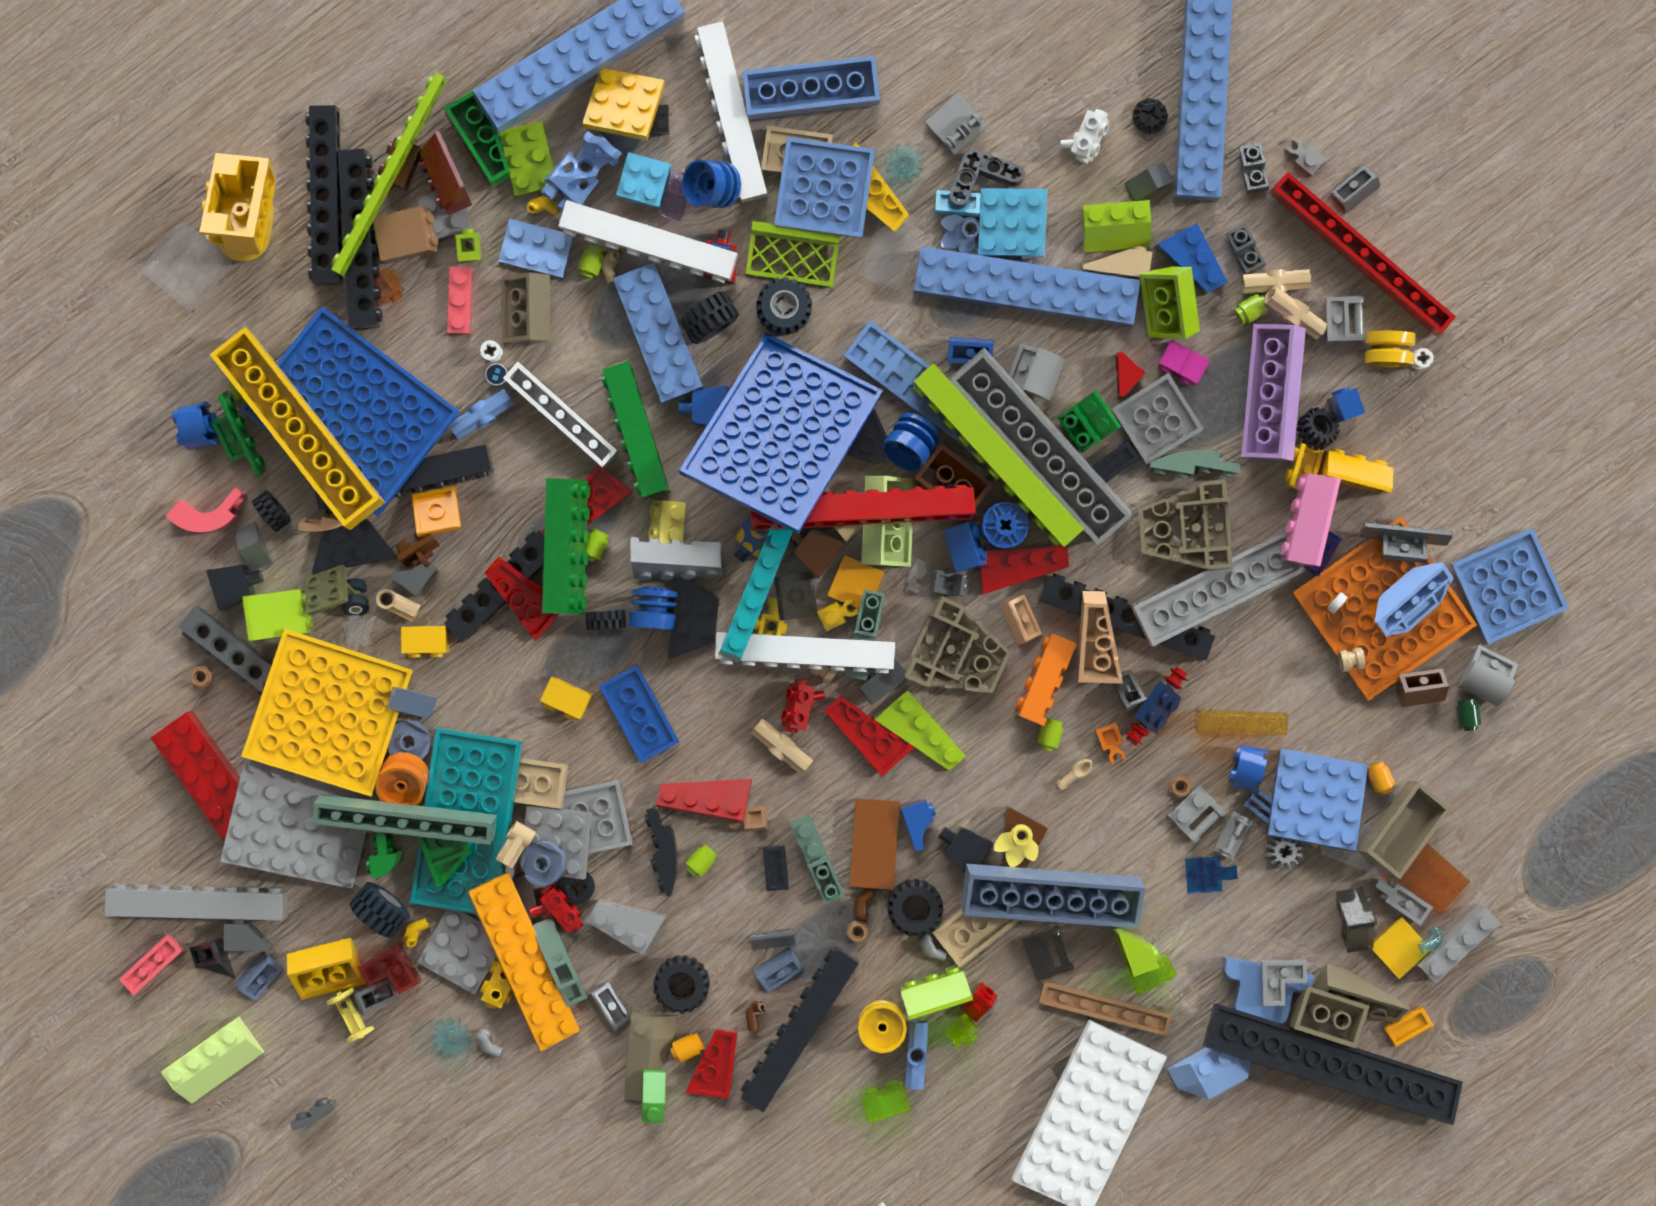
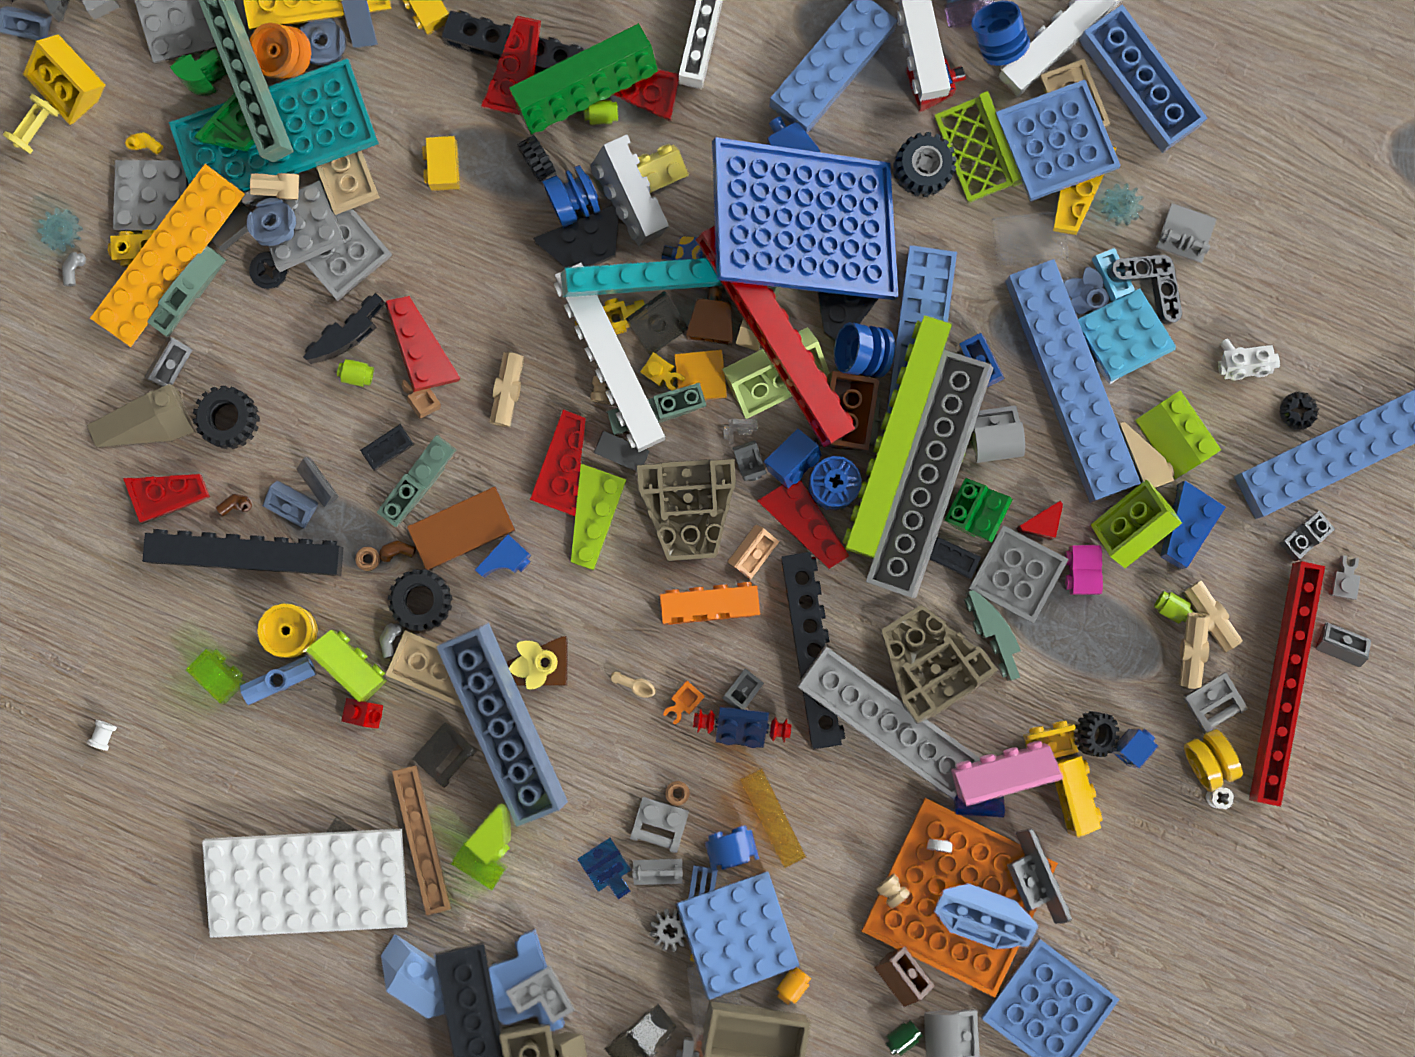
camera: 55 degrees right, 5 degrees down
black wheel [349,882,410,938] -> none
dark grey slope [354,978,399,1015] -> none
clear red brick [357,942,422,995] -> none
red brick [529,884,584,933] -> none
light grey wedge [586,899,667,955] -> none
blue plate [599,664,680,763] -> none
green brick [601,361,670,499] -> none
slope [641,1070,666,1123] -> none
light orange brick [670,1033,705,1063] -> none
black tyre [678,291,740,344] -> none
red brick [781,679,825,734] -> none
black torso [938,826,994,874] -> none
clear neon green brick [943,1014,981,1049] -> none
lime brick [1037,717,1064,751] -> none
light nougat wedge [1077,591,1123,684] -> none
dark grey slope [1125,162,1174,201] -> none
dark grey slope [1225,224,1266,275] -> none
lavender brick [1241,324,1306,461] -> none

